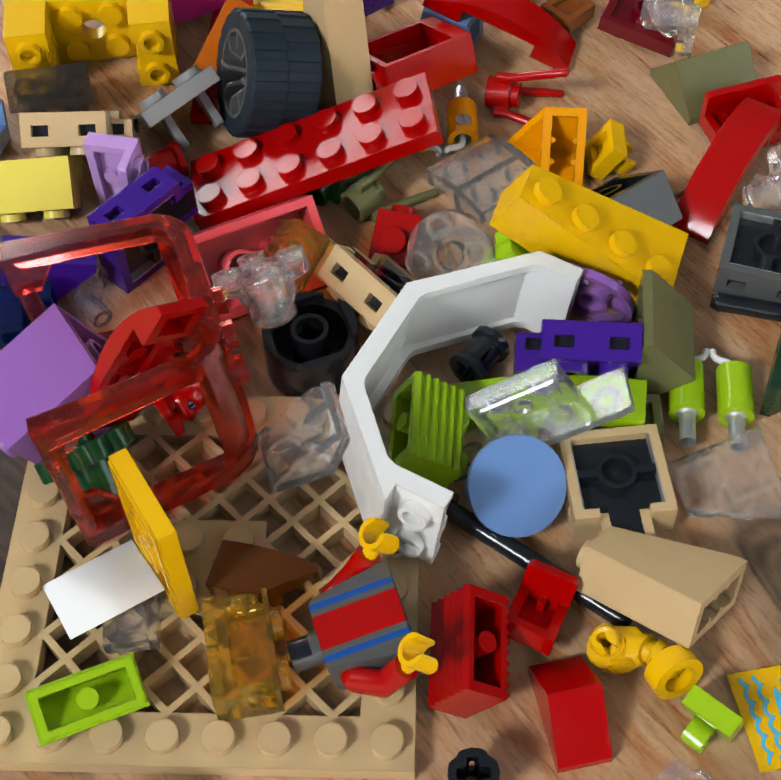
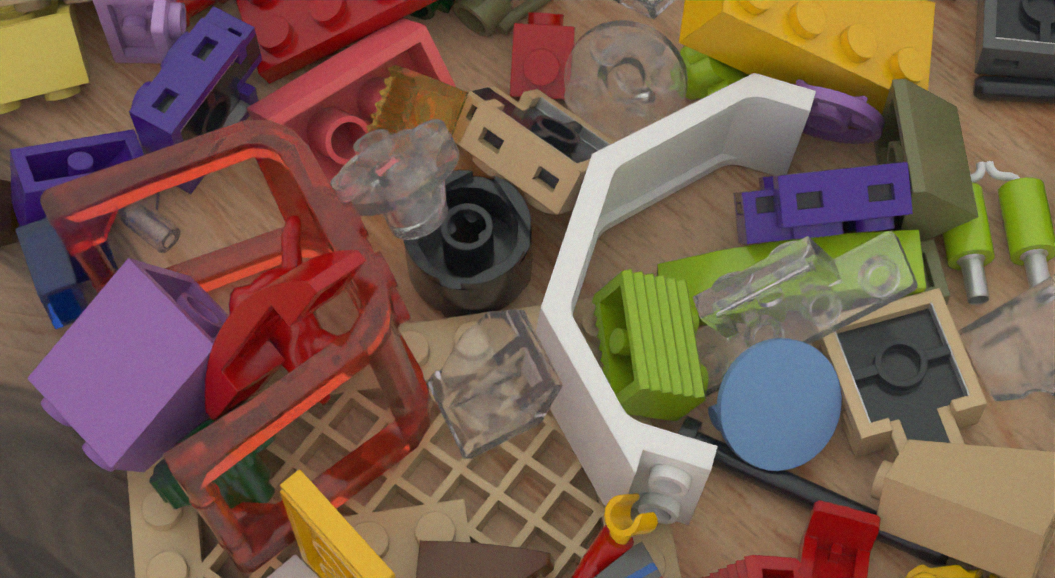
camera: 10 degrees left, 10 degrees up
black bush [449,326,510,382] -> none

